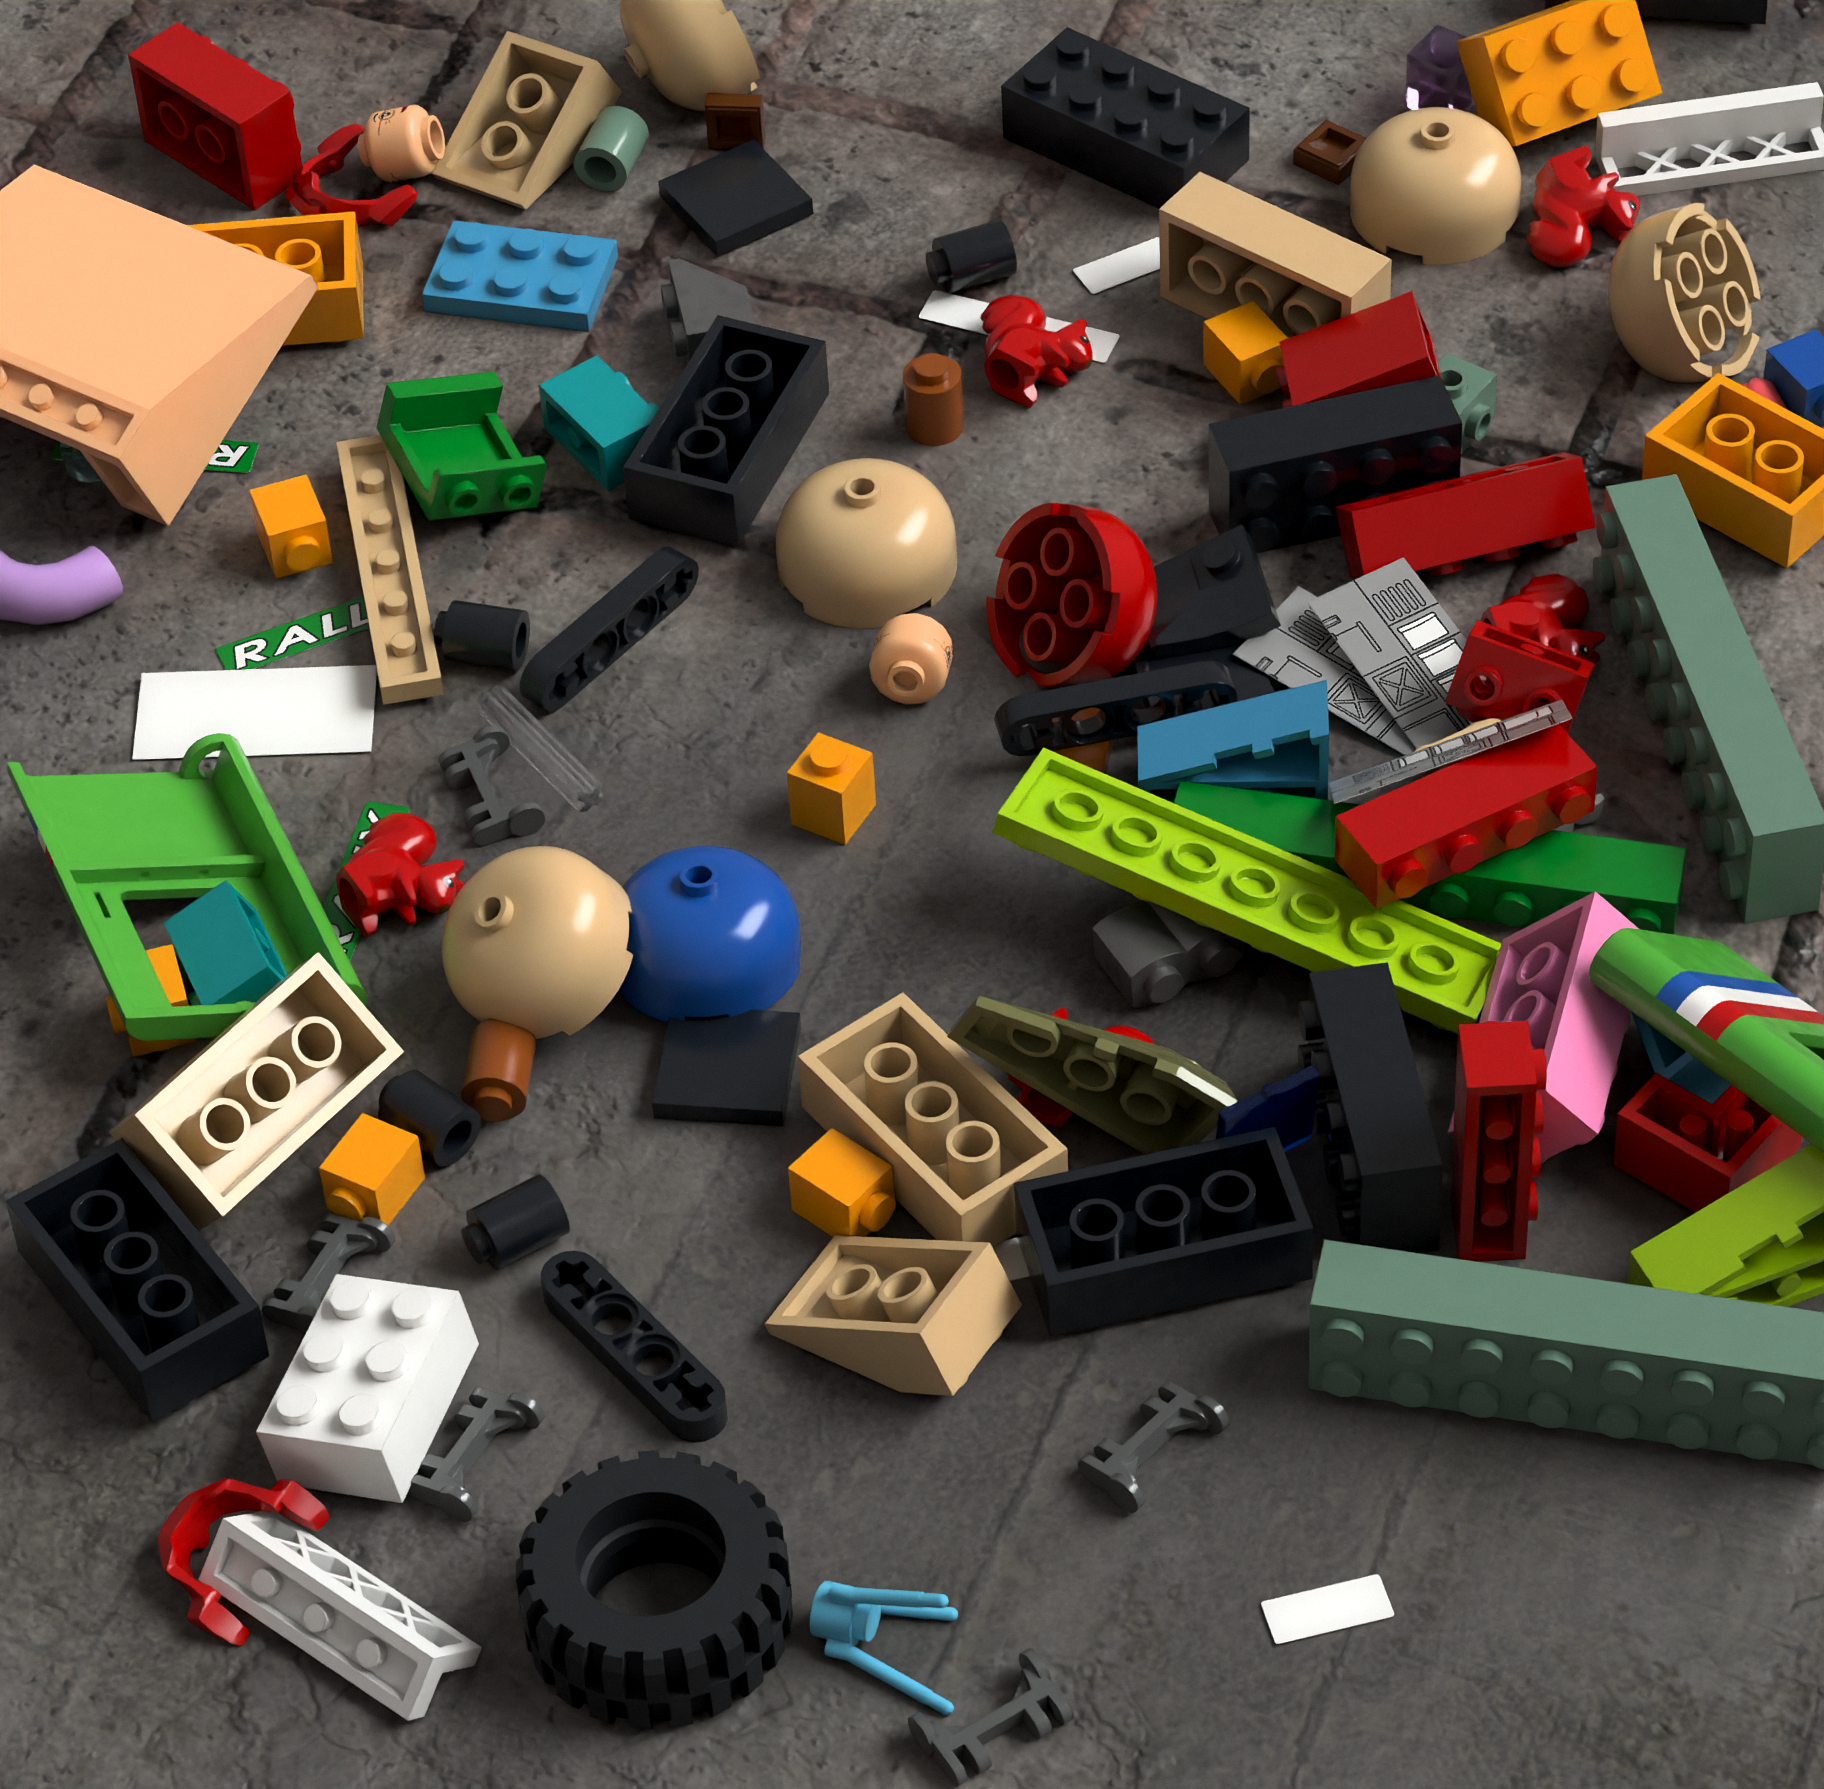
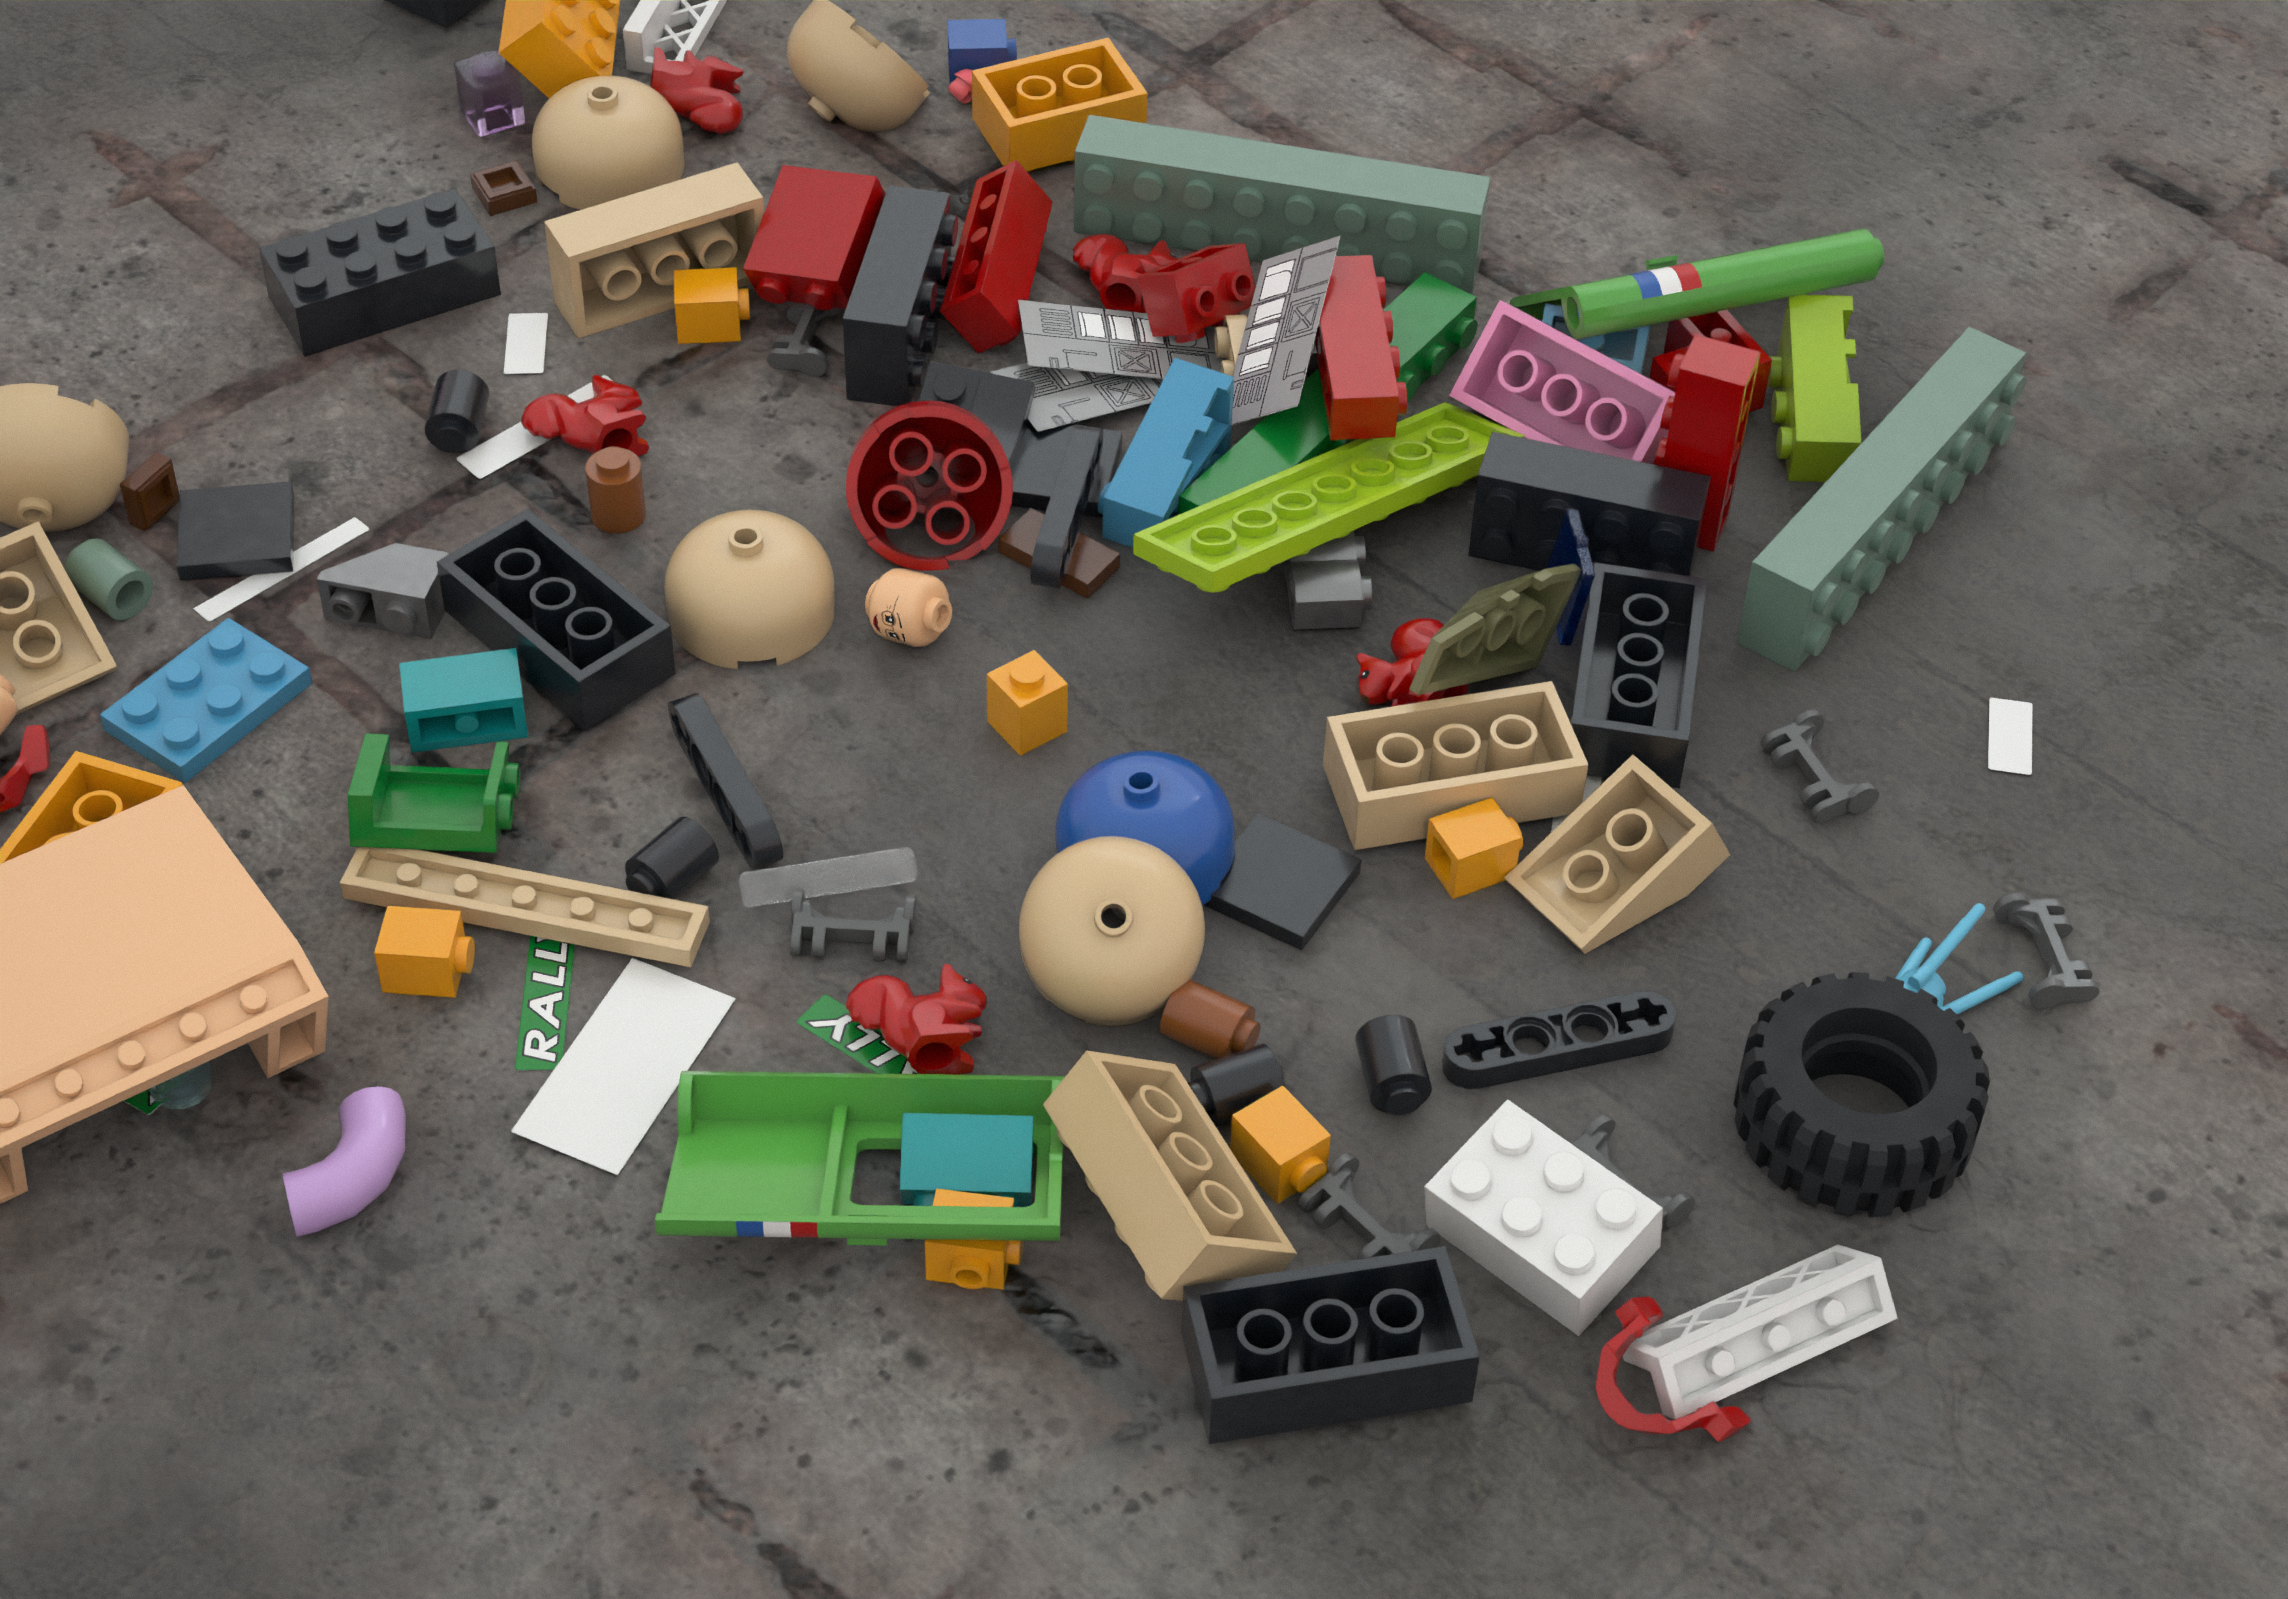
camera: 70 degrees left, 0 degrees up
none -> white sticker [193,517,369,621]

